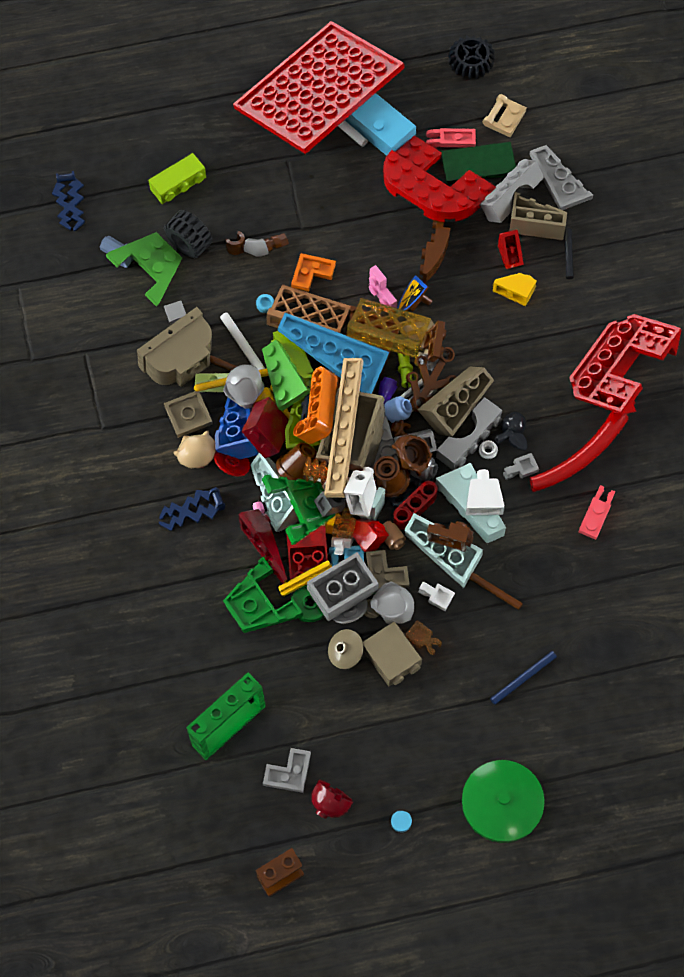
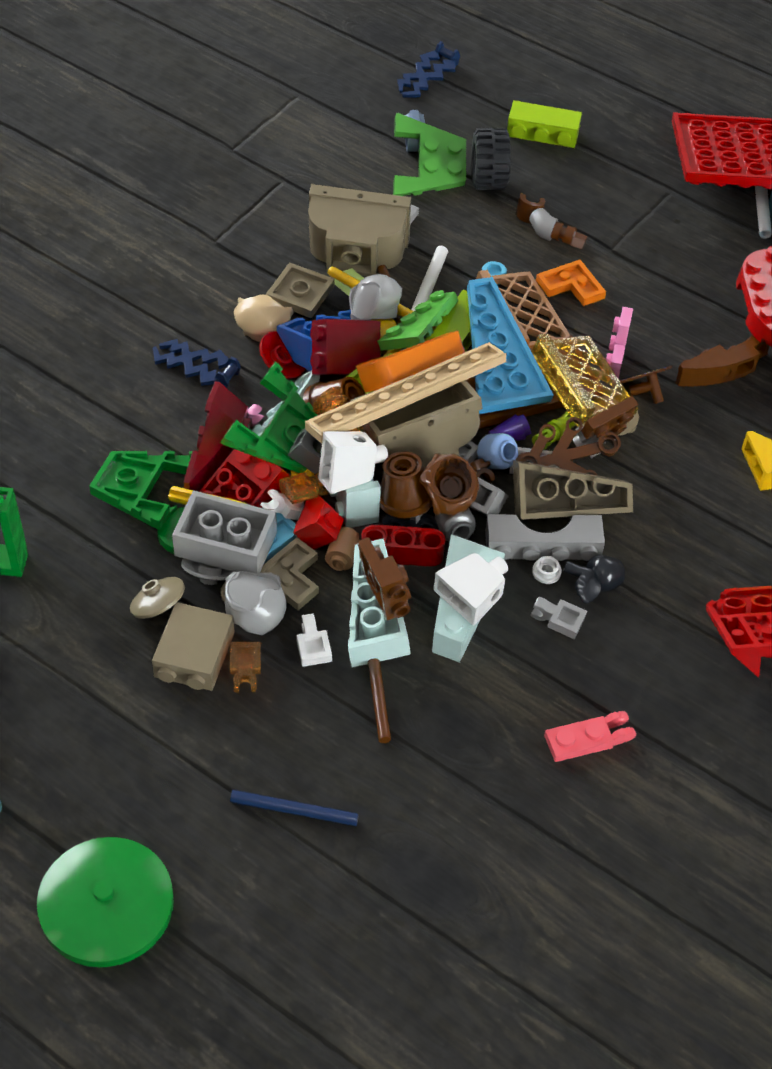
camera: 45 degrees right, 15 degrees down
red animal [530,401,635,492] -> none

